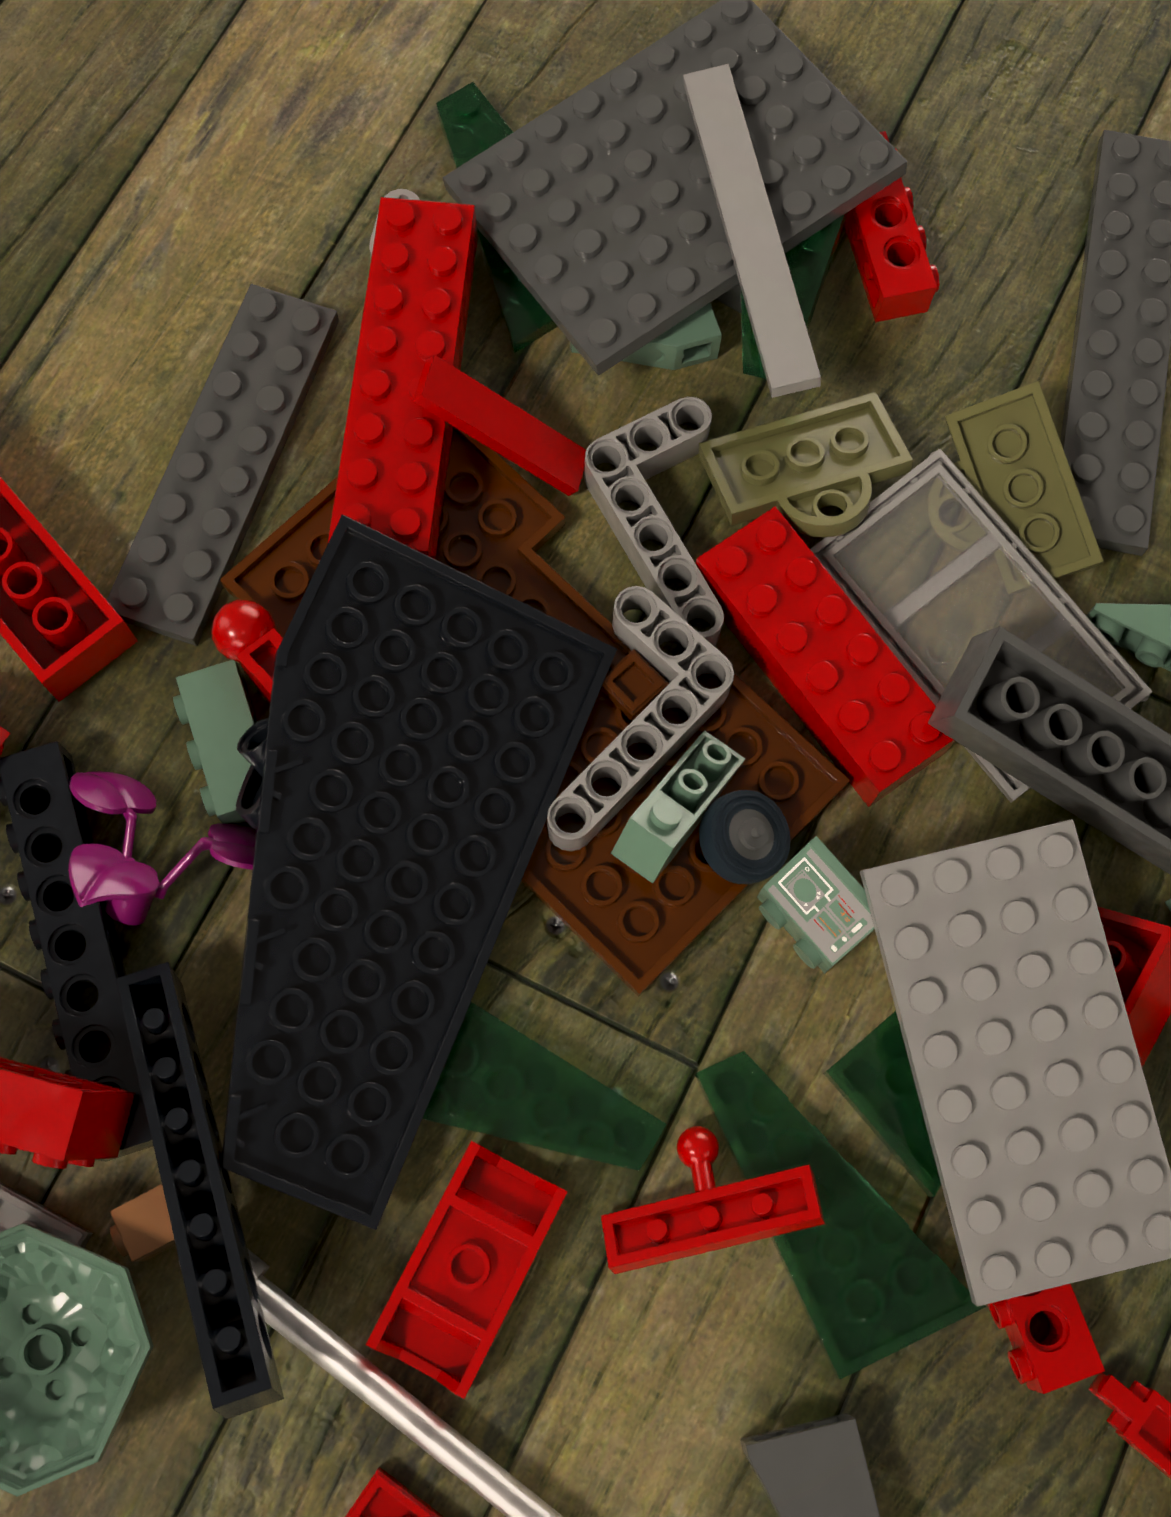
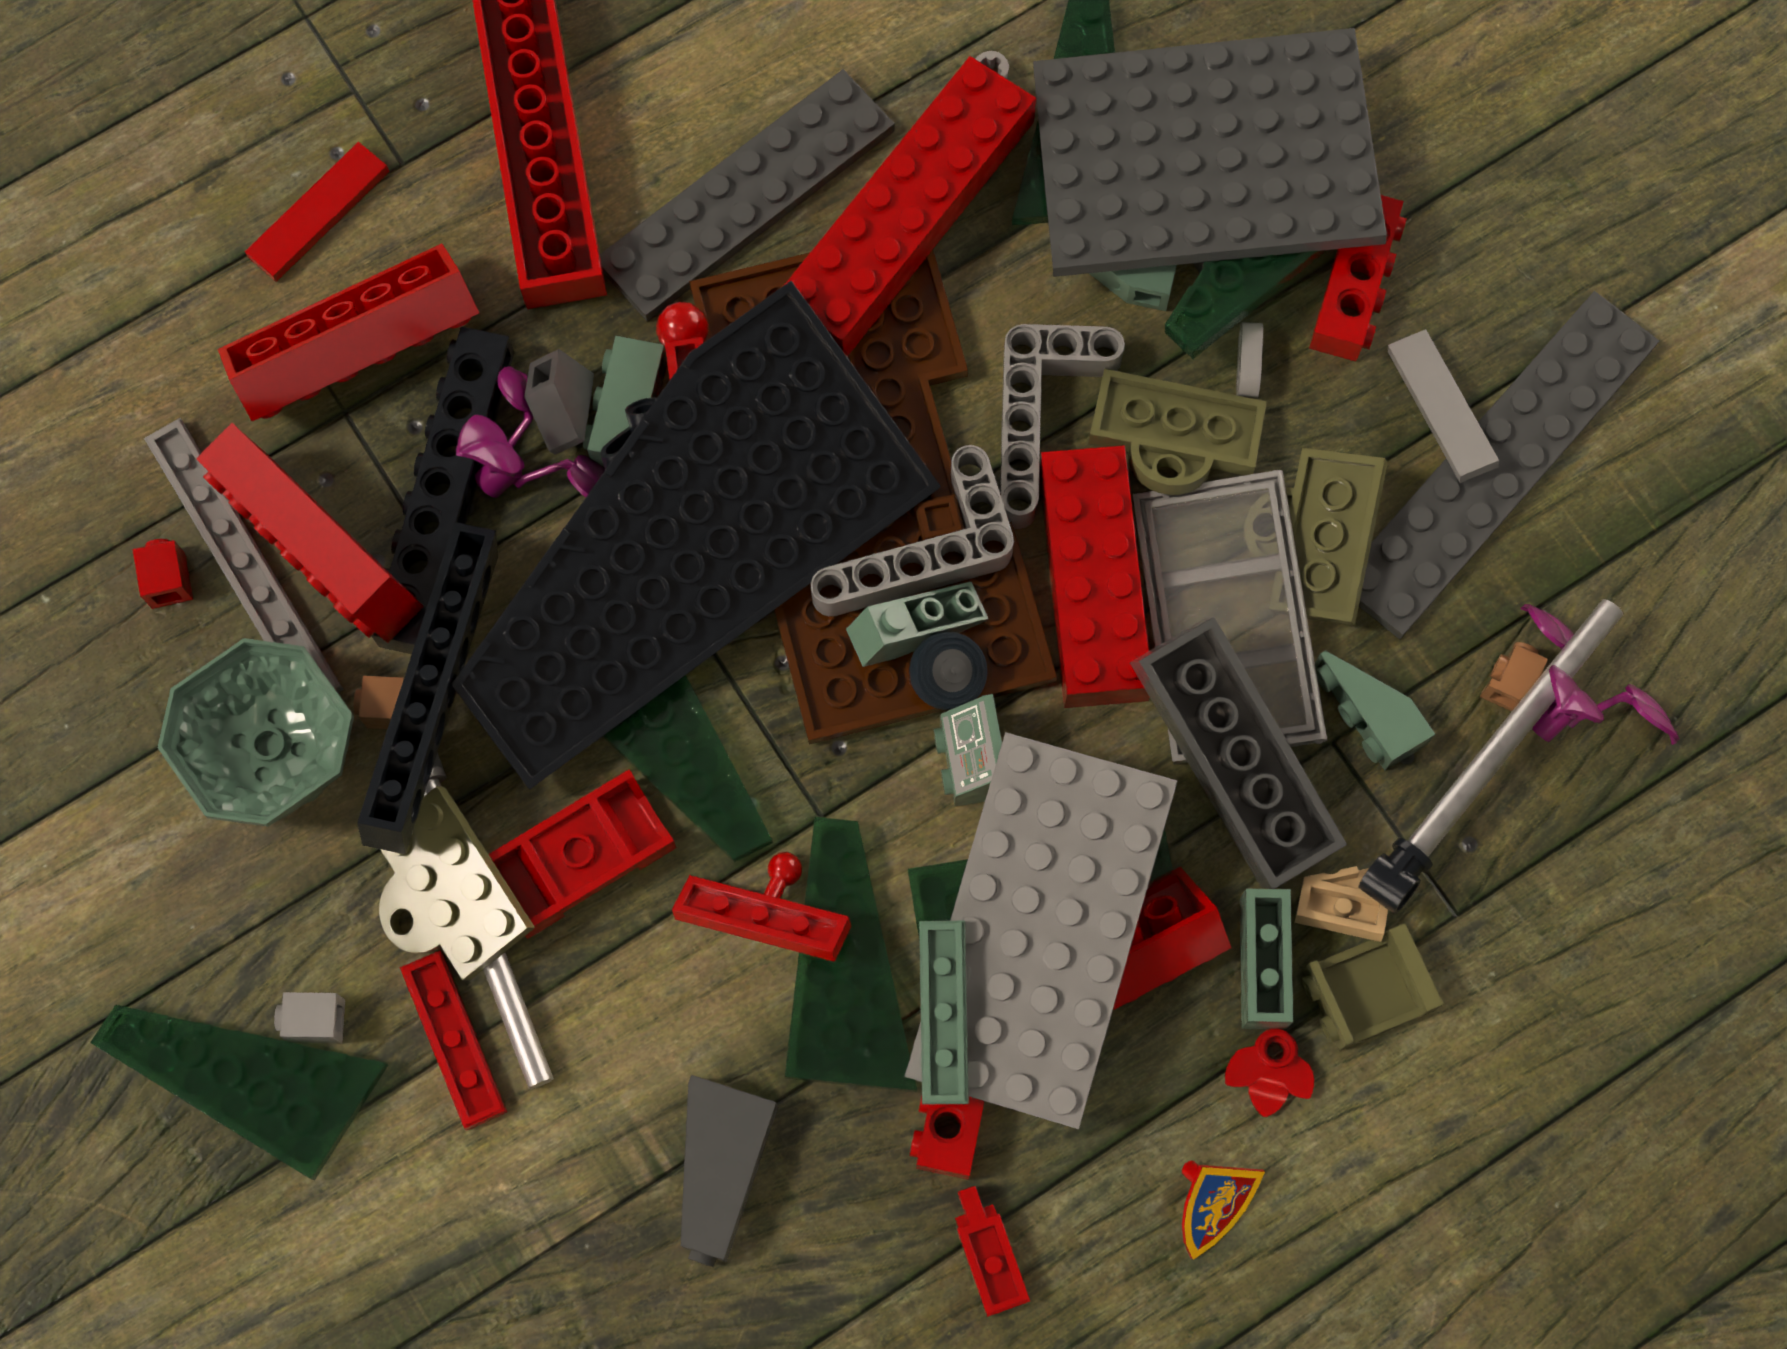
camera: 35 degrees right, 0 degrees up
red tile [413,354,586,496] -> none
light grey tile [683,64,821,398] -> none
none -> plate [379,786,535,980]
none -> dark grey slope [524,349,594,455]
none -> sand green tile [919,920,969,1104]
none -> light grey beam [1236,322,1263,398]
none -> light grey tile [1388,329,1499,483]

